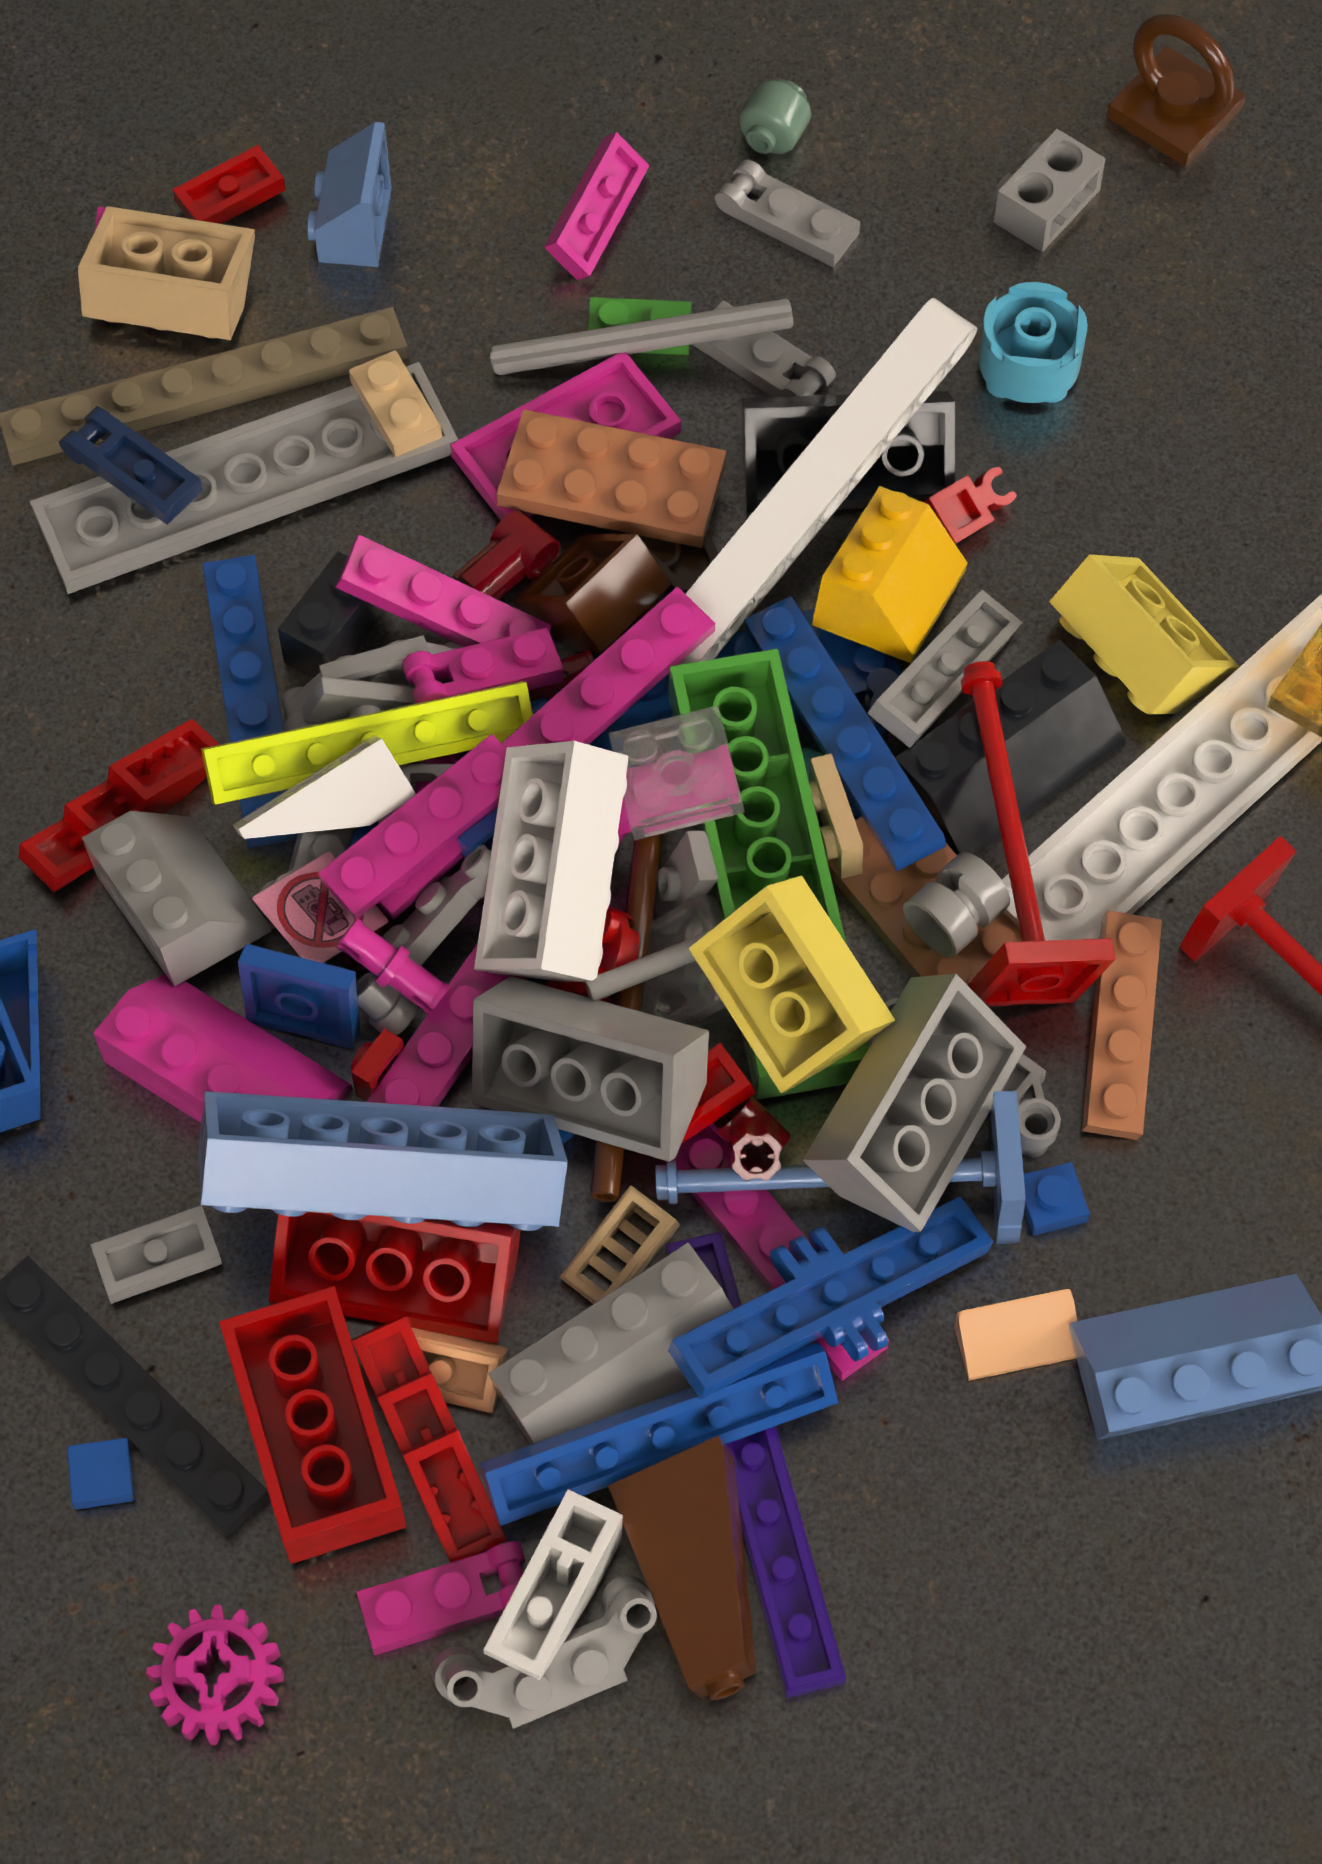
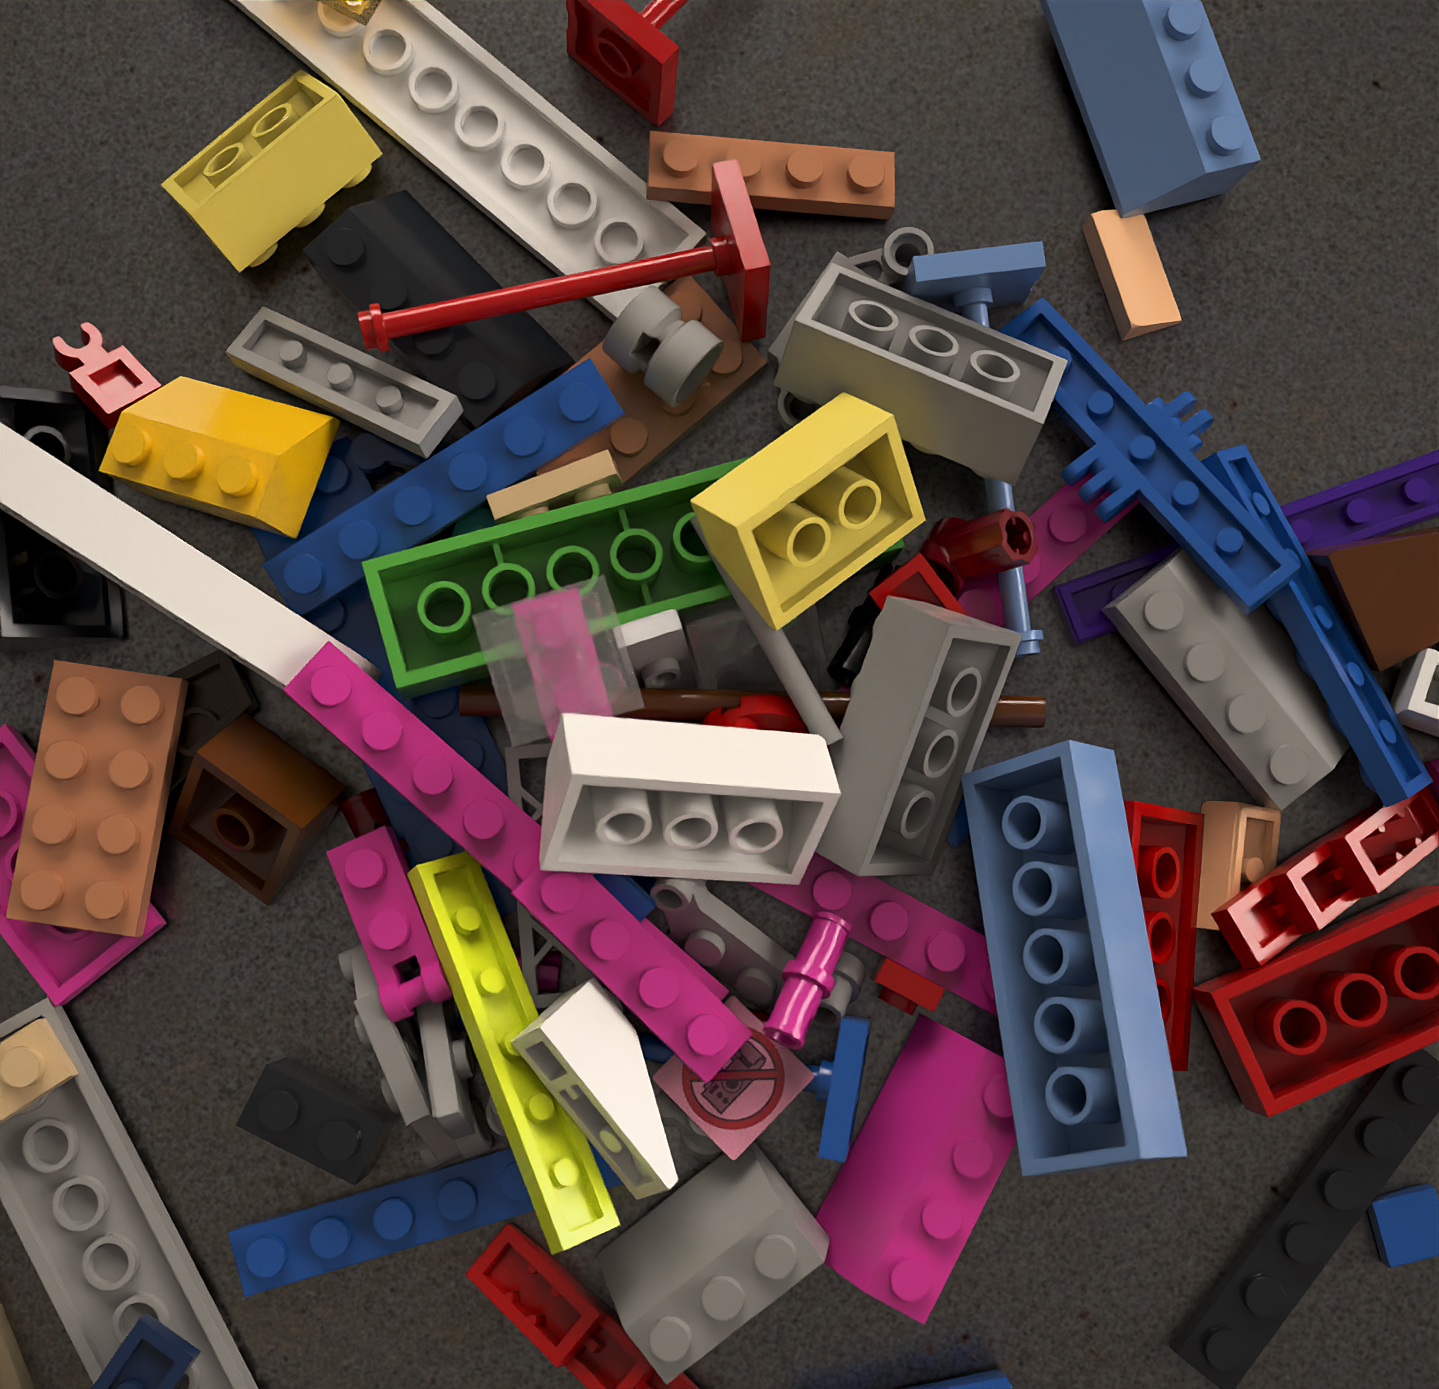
camera: 95 degrees left, 20 degrees up
light grey plate [90,1205,222,1304] -> none
dark pink plate [336,535,552,647] -> none
dark red piece [452,510,560,600] -> none
tan slope [559,1185,680,1304] -> none
blue plate [1024,1162,1090,1236] -> none

